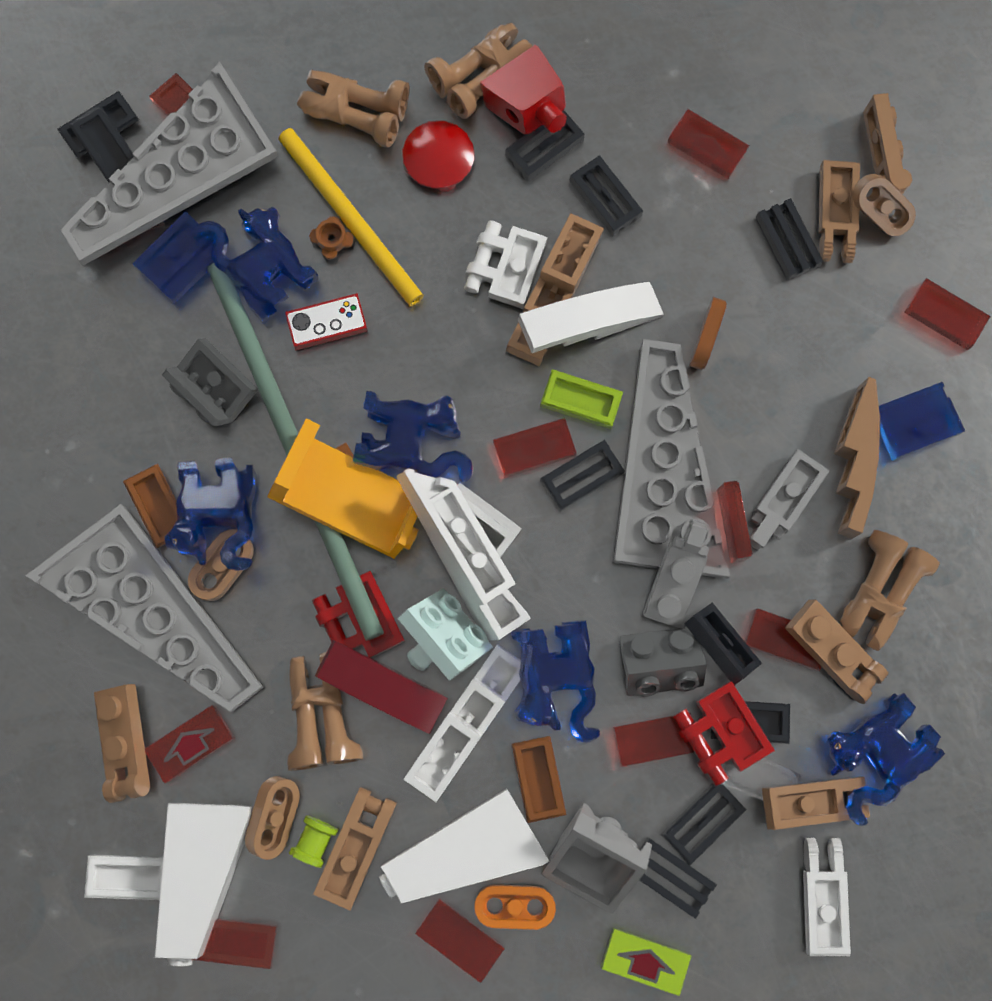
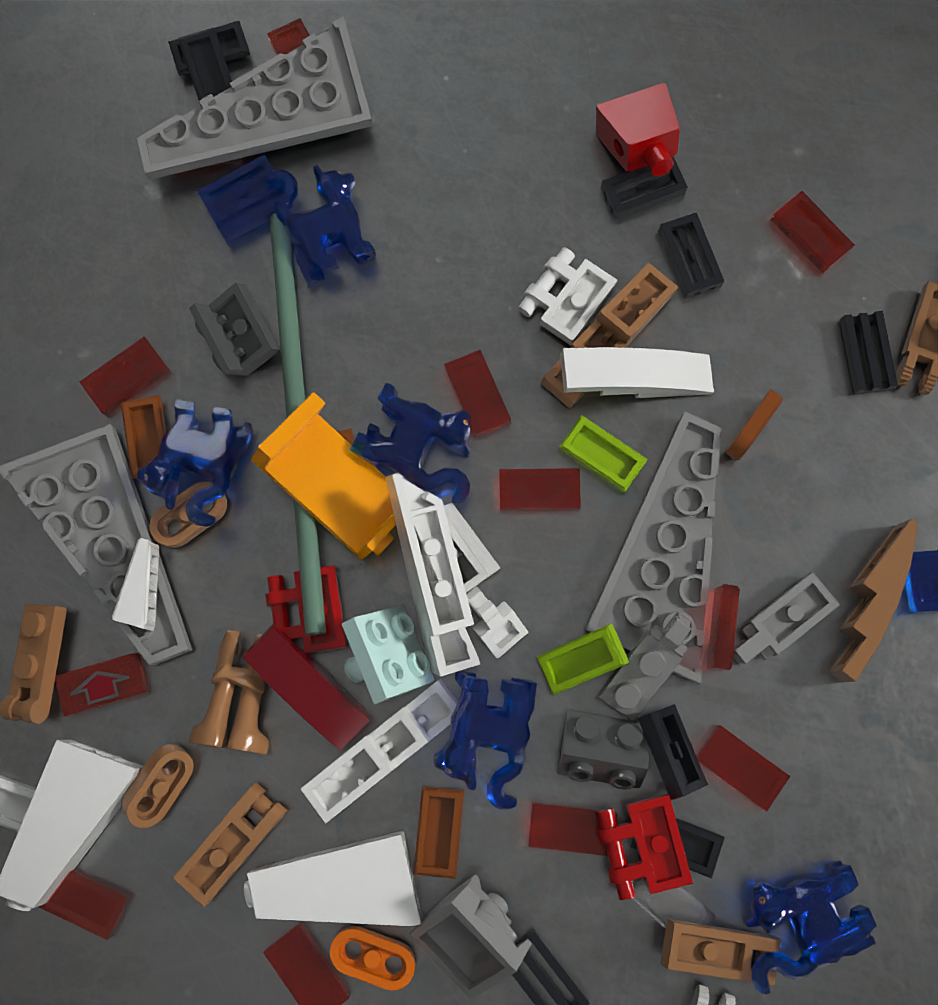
camera: 25 degrees right, 0 degrees up
yellow piece [278,128,424,307] -> none
tile [285,293,368,350] -> none
lime bush [289,815,339,868] -> none
medium nougat piece [297,70,410,148] -> none
dark orange plate [309,216,354,260] -> none
red dish [402,120,474,192] -> none
medium nougat piece [424,23,532,119] -> none
black tile [540,439,625,512] -> none
black tile [661,783,747,865] -> none
medium nougat plate [785,600,888,704] -> none
medium nougat piece [840,530,940,651] -> none
none -> clear red tile [79,336,170,416]
none -> white slope [112,538,159,631]
none -> clear red tile [444,350,511,438]
none -> white plate [466,586,529,659]
none -> lime tile [537,624,630,695]

